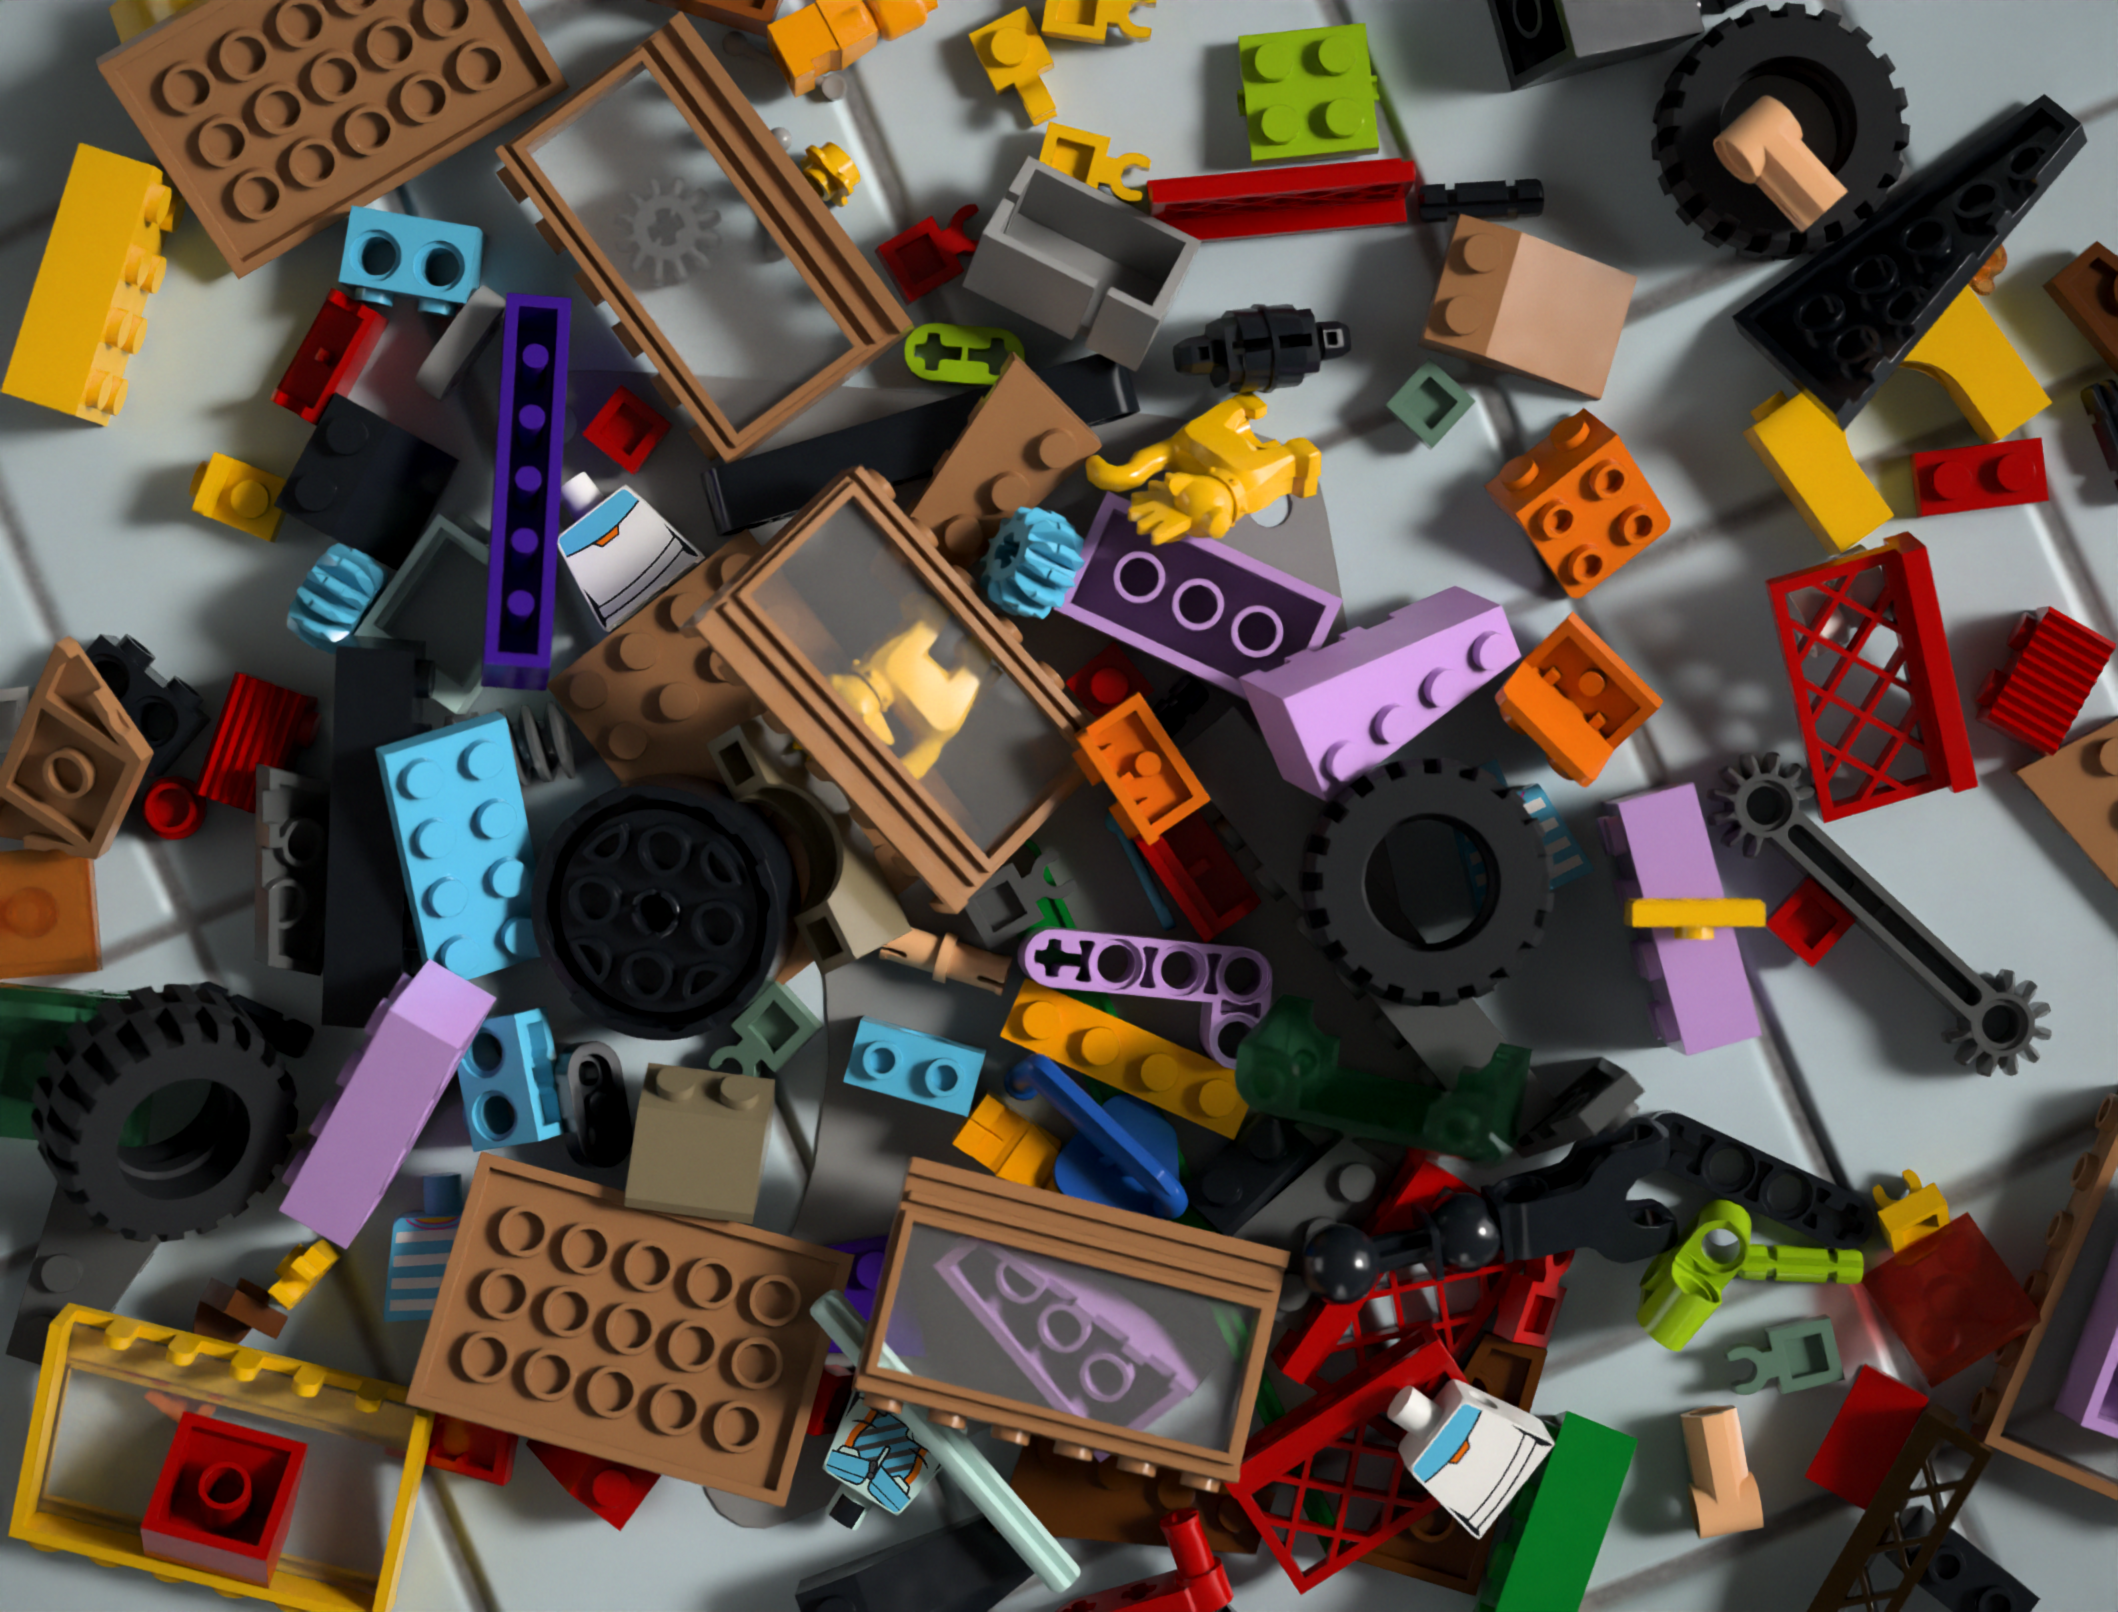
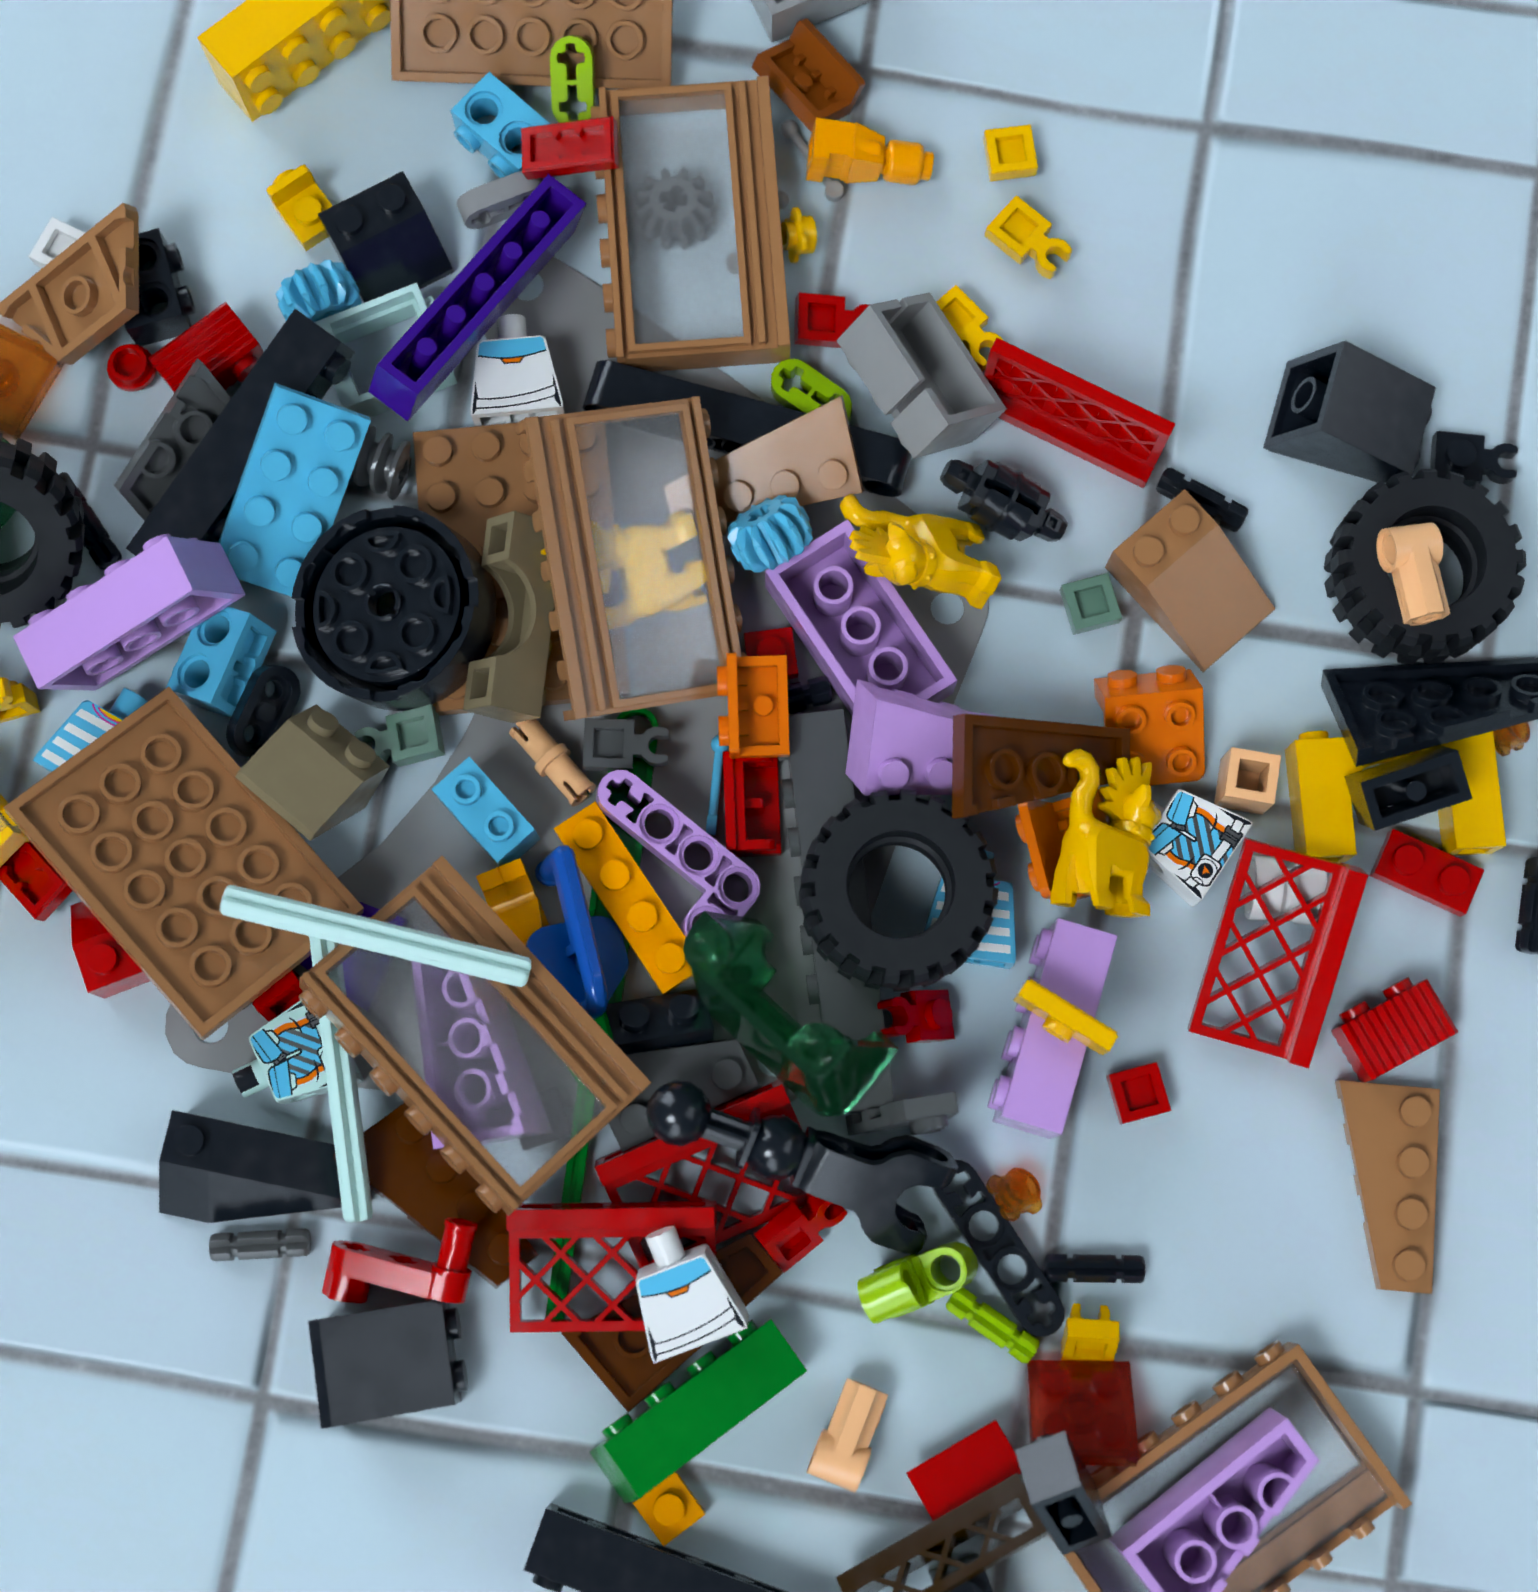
camera: 30 degrees right, 10 degrees down
red hinge [269,287,390,426] -> none
red plate [582,384,674,476] -> none
yellow plate [968,6,1057,127] -> none
lime plate [1237,23,1379,167] -> none
dark grey arm [1706,752,2052,1077] -> none
sand green plate [1723,1314,1845,1395] -> none
none -> light aqua axle [220,885,531,987]
none -> red plate [521,116,619,180]
none -> lime beam [550,35,596,123]
none -> red plate [877,989,955,1043]
none -> reddish brown wing [952,714,1130,819]
none -> clear orange plate [986,1168,1042,1222]
none -> black brick [1015,1430,1112,1555]
none -> black axle [1044,1254,1145,1283]
none -> yellow animal [1050,749,1162,918]
none -> torso [1149,789,1253,907]
none -> light nougat brick [1214,747,1281,815]
none -> black brick [1344,745,1472,831]

